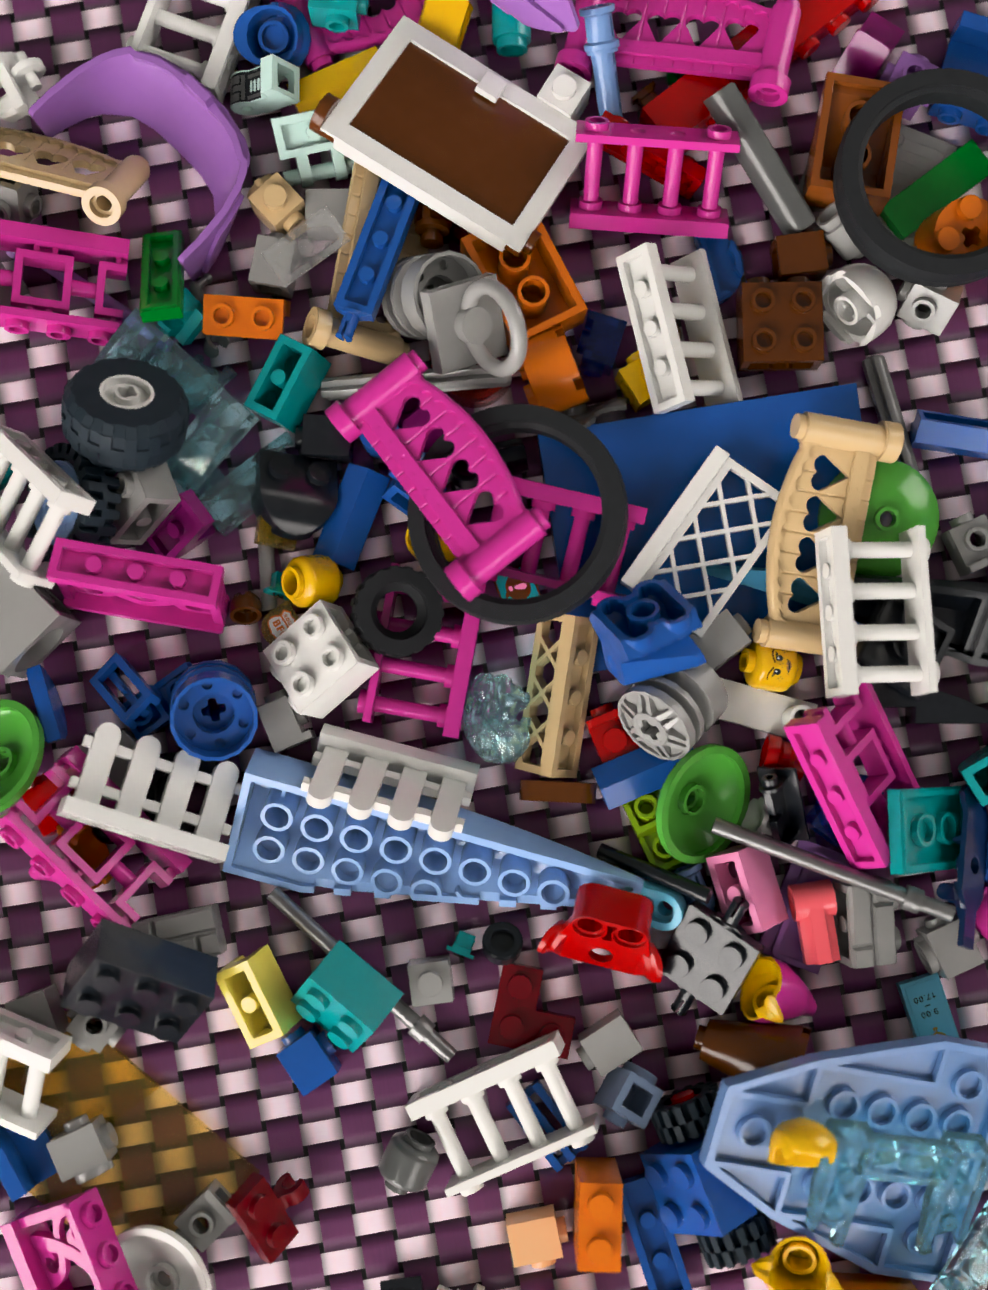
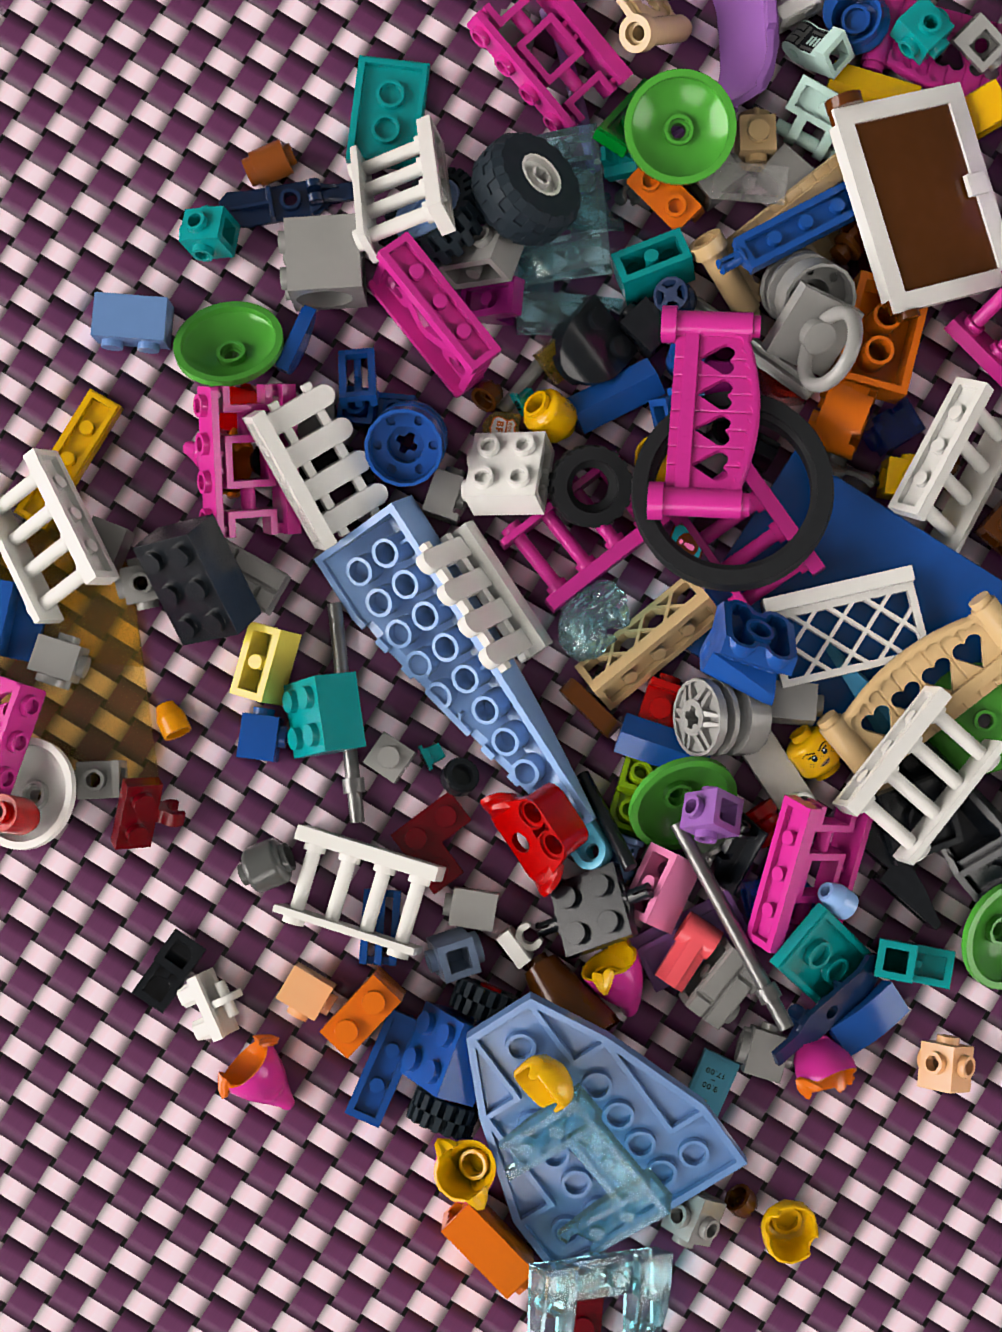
camera: 40 degrees right, 0 degrees up
none -> light orange hose [156,700,192,741]
none -> white tile [496,921,544,969]
none -> bright green dish [624,69,737,185]
none -> dark blue wheel [653,276,697,311]
none -> medium lavender brick [680,786,744,844]
none -> light blue hose [817,882,859,920]

